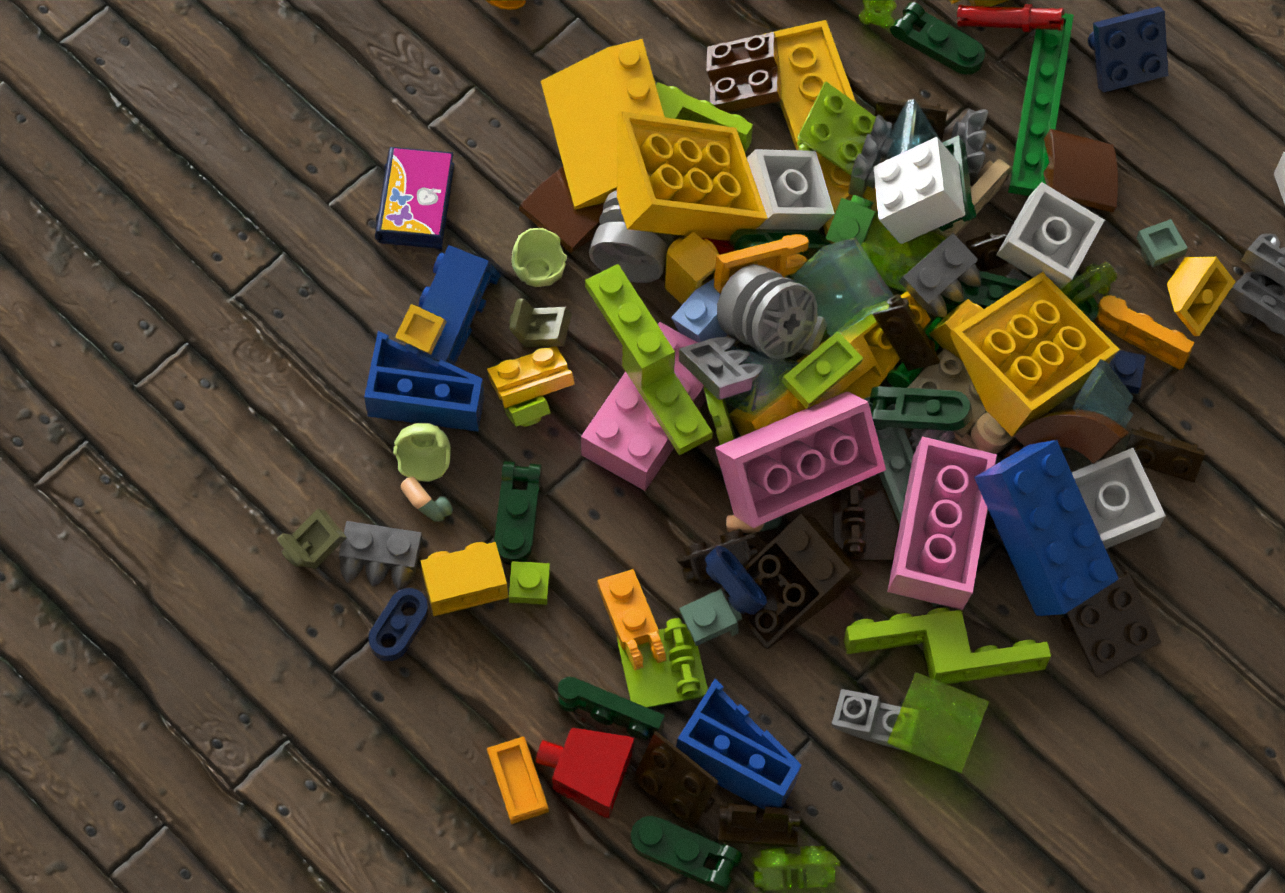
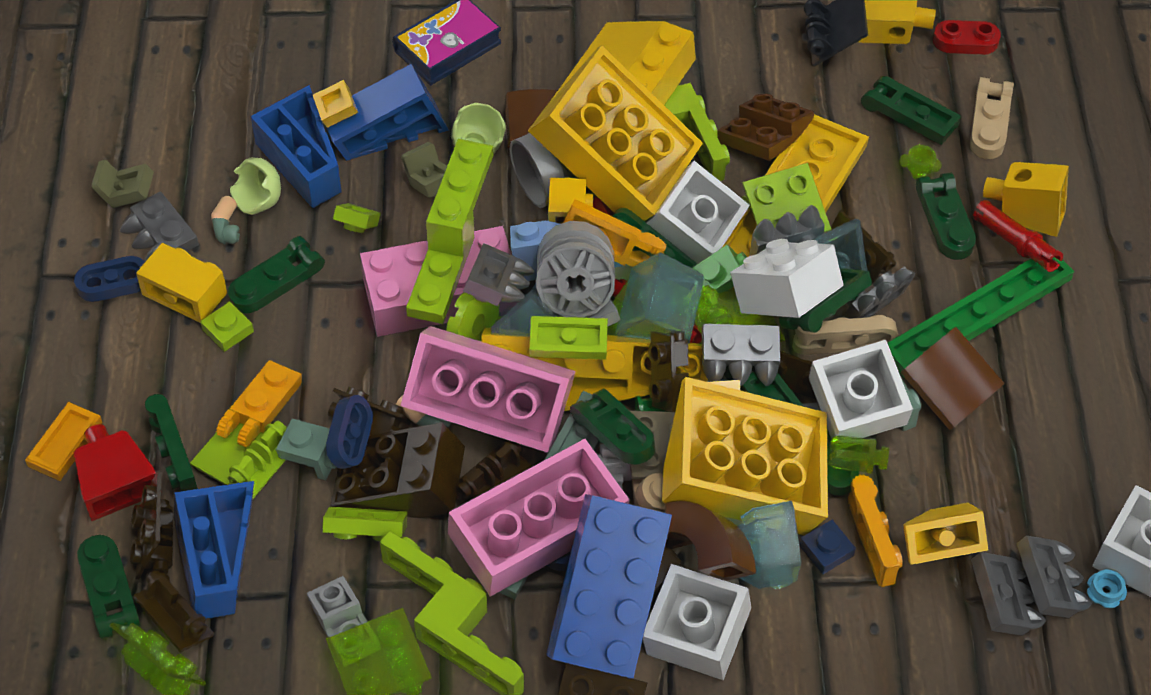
camera: 45 degrees right, 10 degrees down
yellow plate [487,346,575,408] -> none
dark blue plate [1088,6,1169,92] -> none
dark brown hinge [1125,427,1205,482] -> none
sand green tile [1136,219,1188,267] -> none
none -> lime plate [323,507,407,541]

